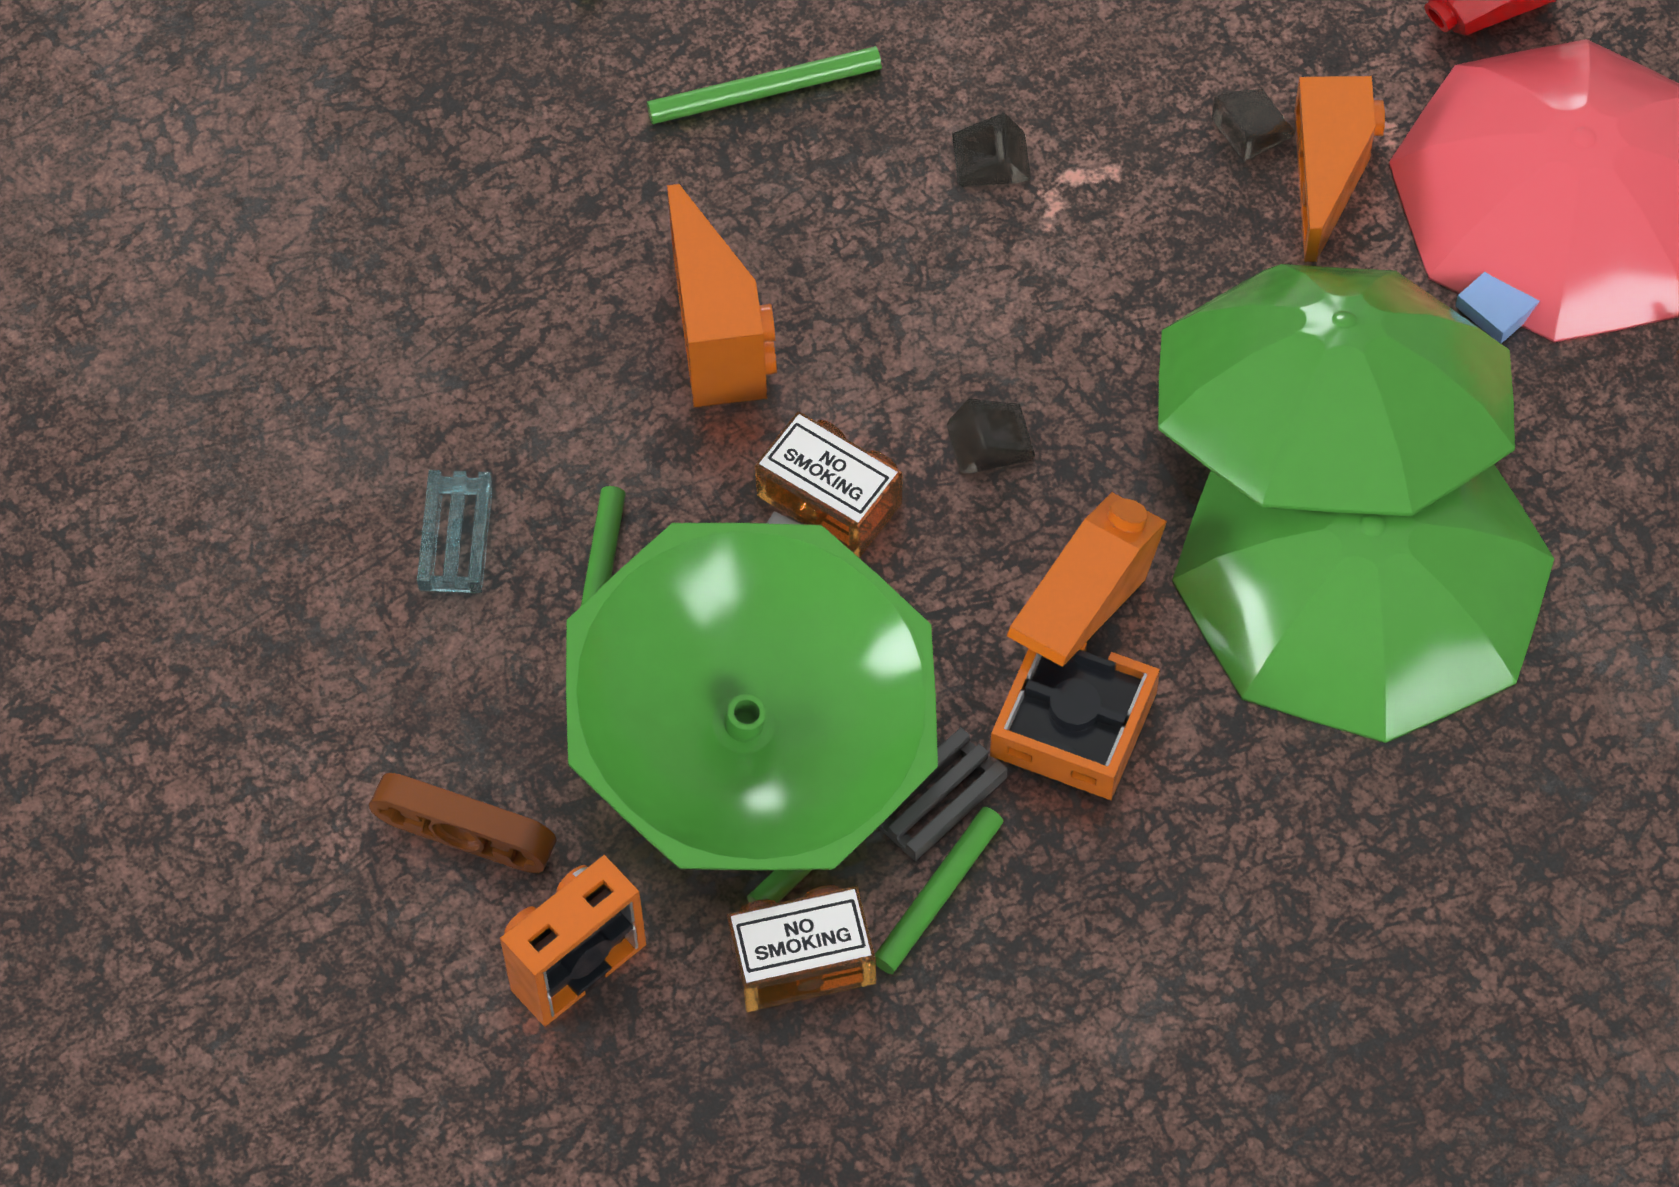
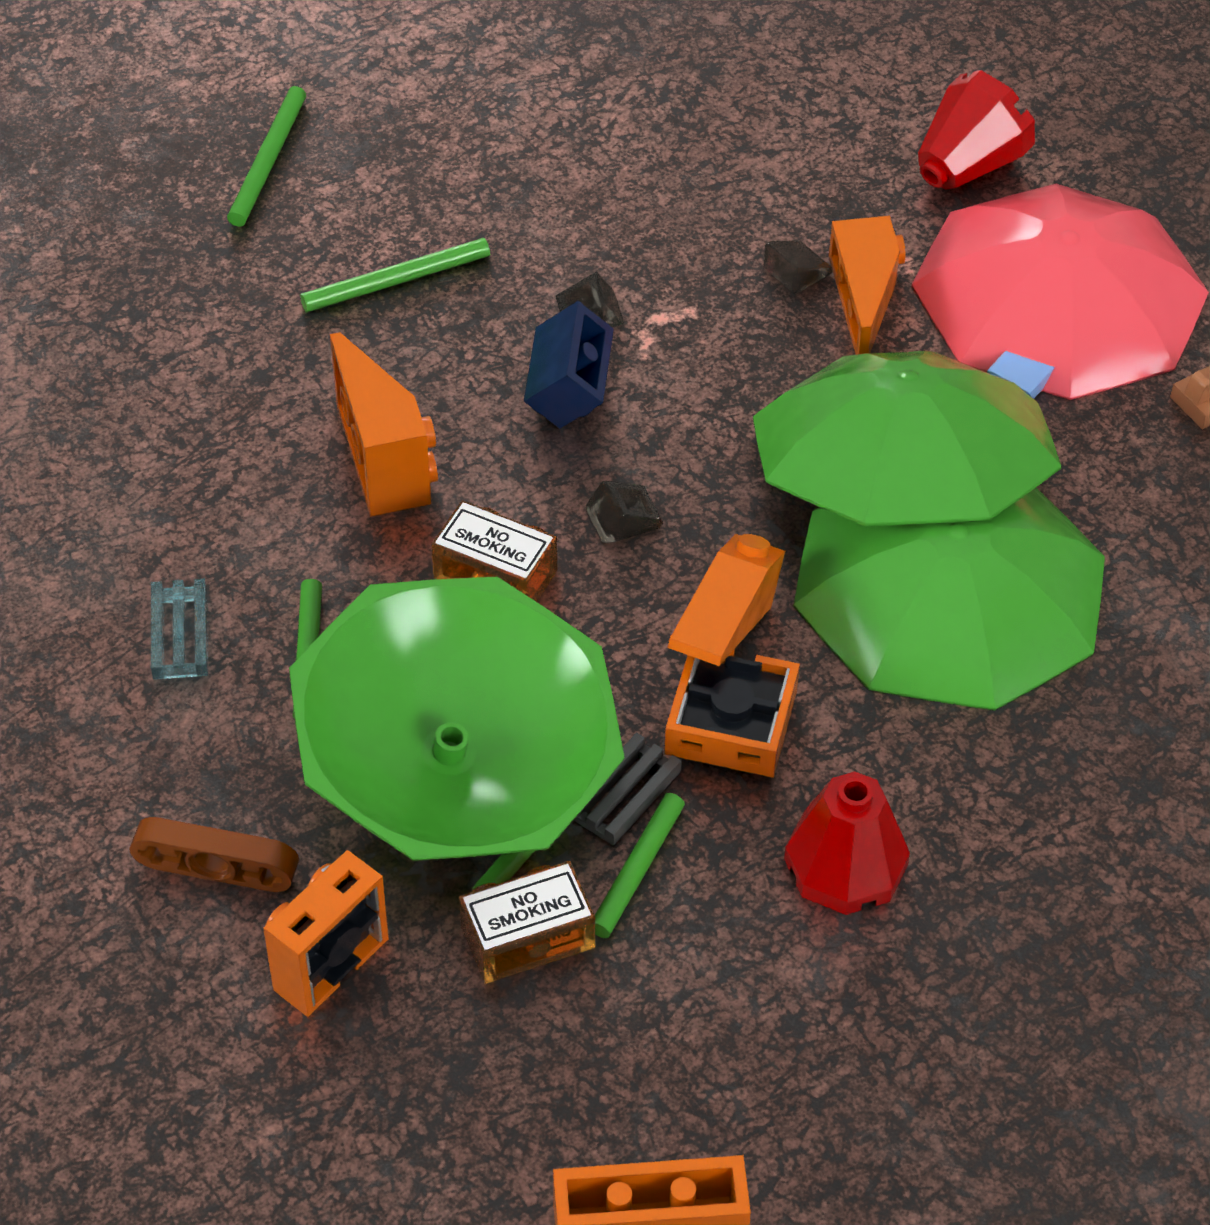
camera: 10 degrees left, 10 degrees down
none -> dark blue brick [524,301,614,428]
none -> red cone [784,771,910,915]

